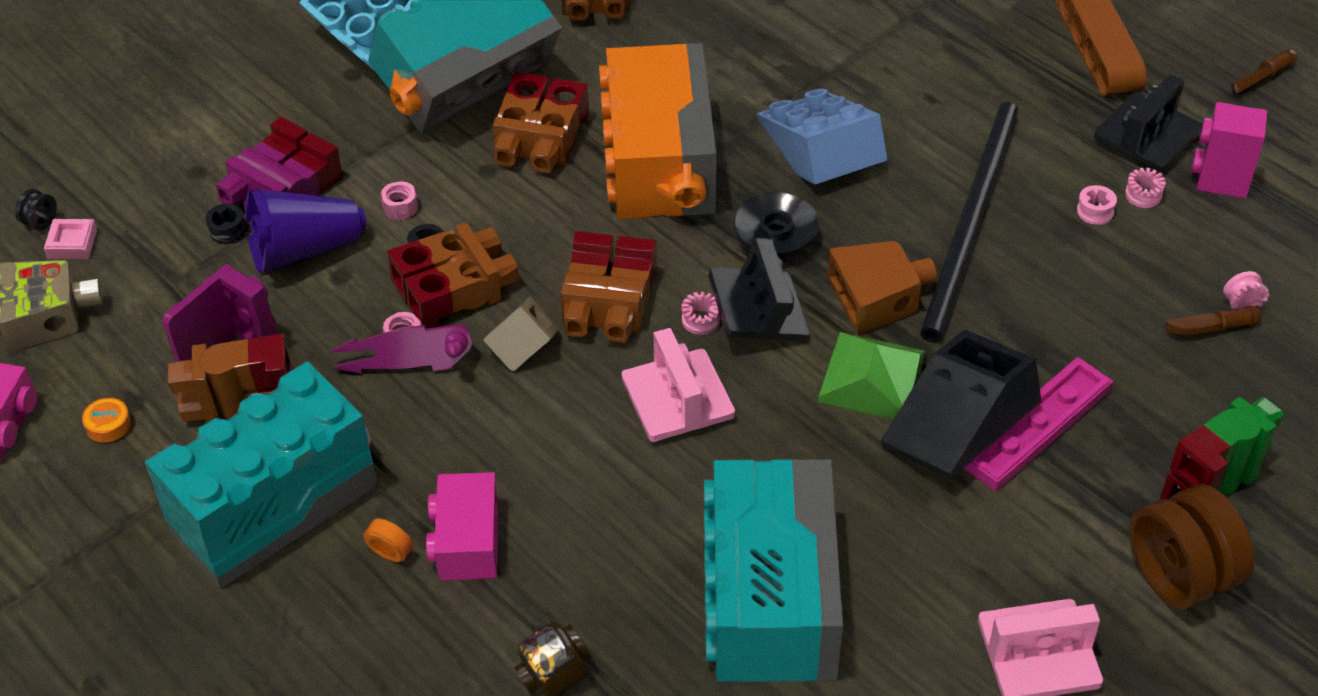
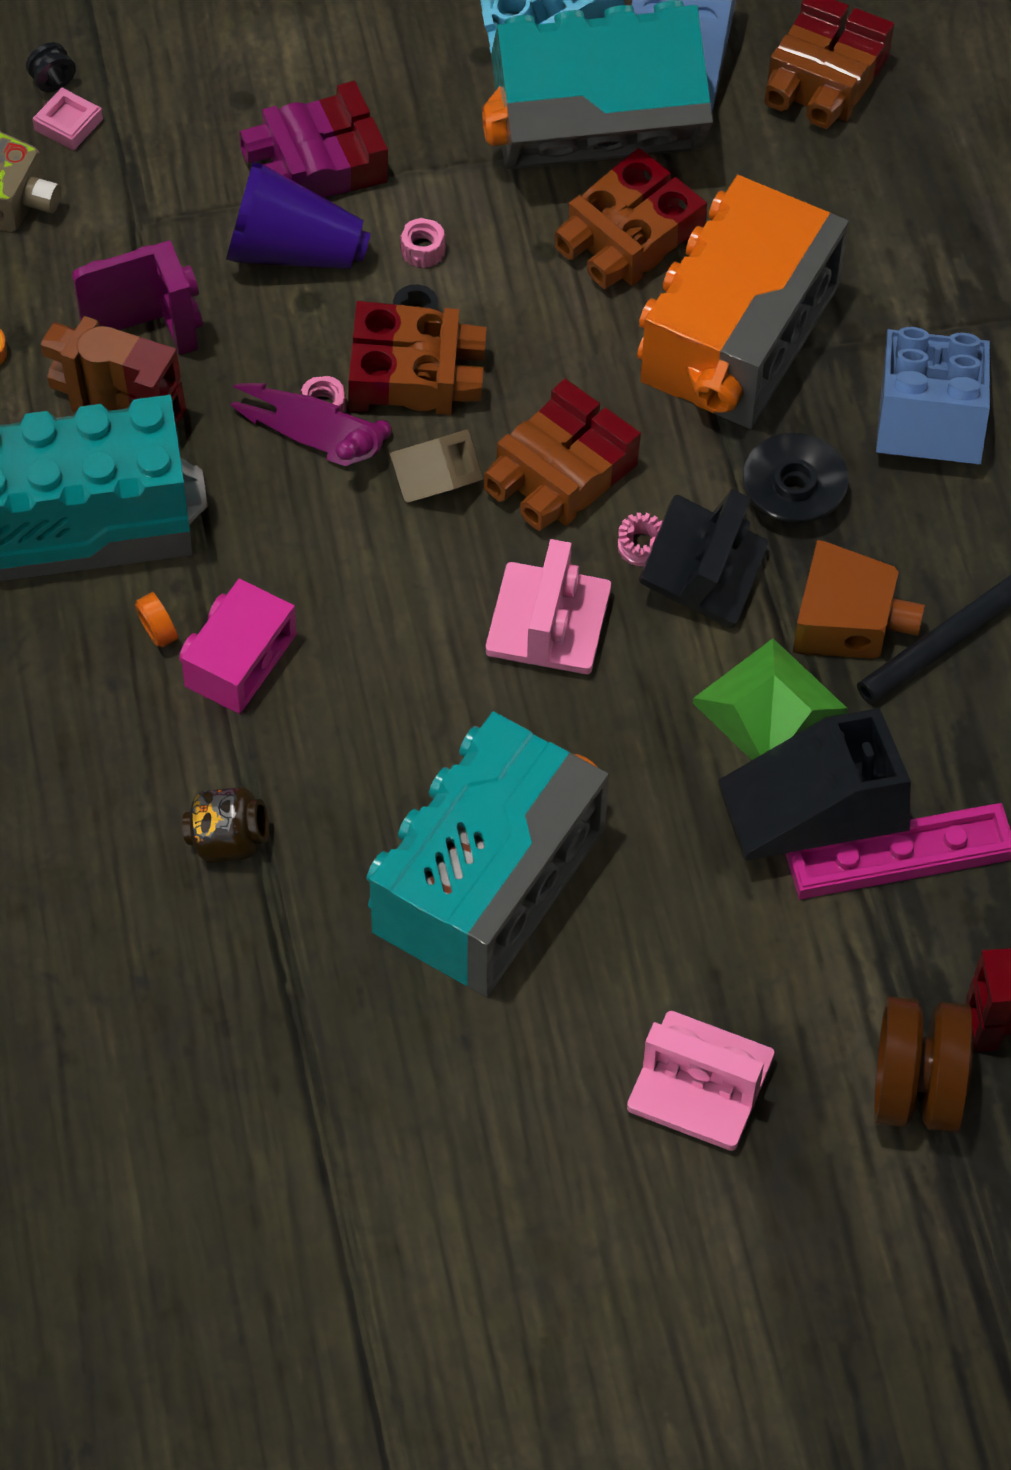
camera: 30 degrees right, 10 degrees up
black bush [206,203,246,245] -> none

